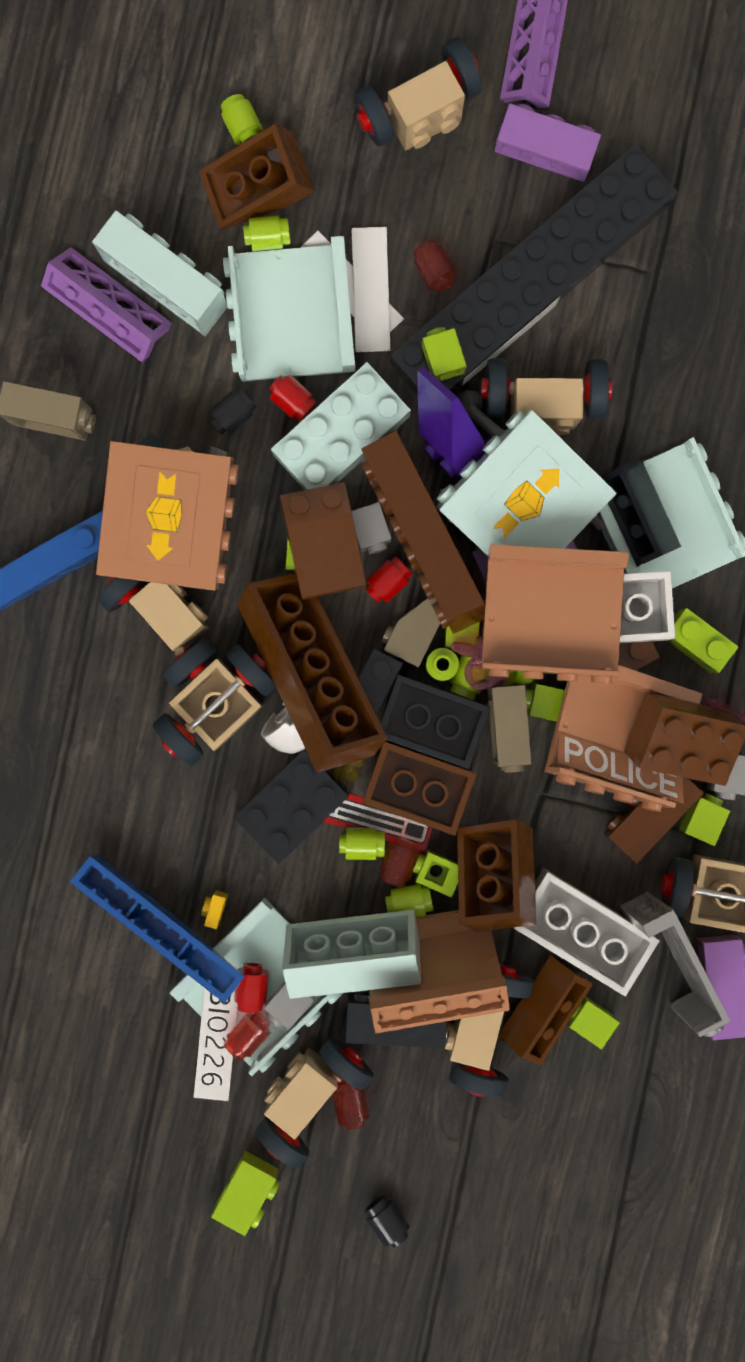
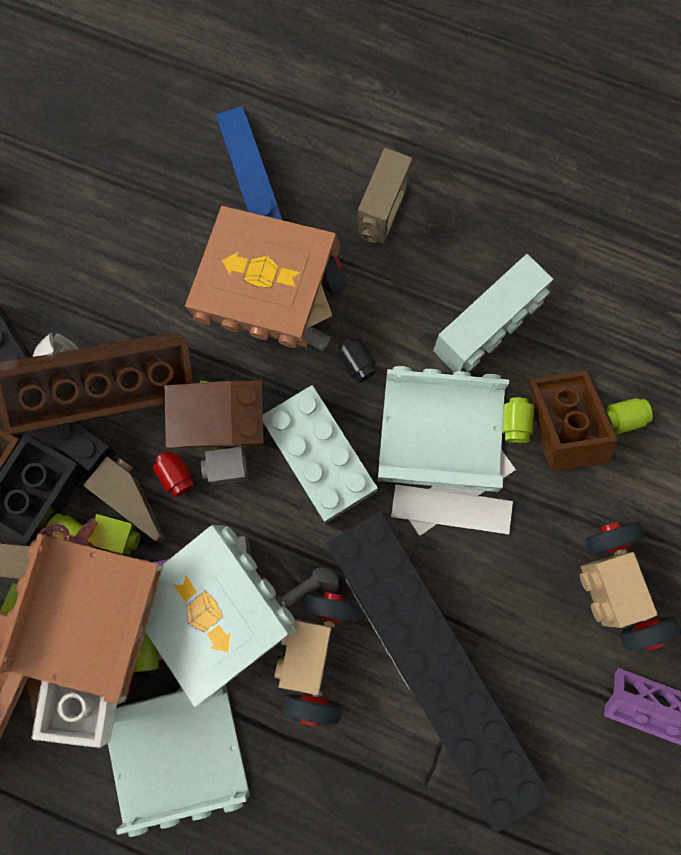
camera: 105 degrees right, 10 degrees down
medium lavender fence [41,247,172,362] -> none
brick [98,577,218,688] -> none
brick [153,644,276,766] -> none
red brick [269,375,317,422] -> none
reddish brown brick [360,431,485,635] -> none
clear red brick [413,240,456,292] -> none
dark purple slope [417,366,486,480] -> none
lime brick [422,327,466,381] -> none
lime brick [425,648,459,681] -> none
medium lavender brick [494,103,601,182] -> none
black brick [600,459,682,567] -> none
lime brick [666,608,738,674] -> none

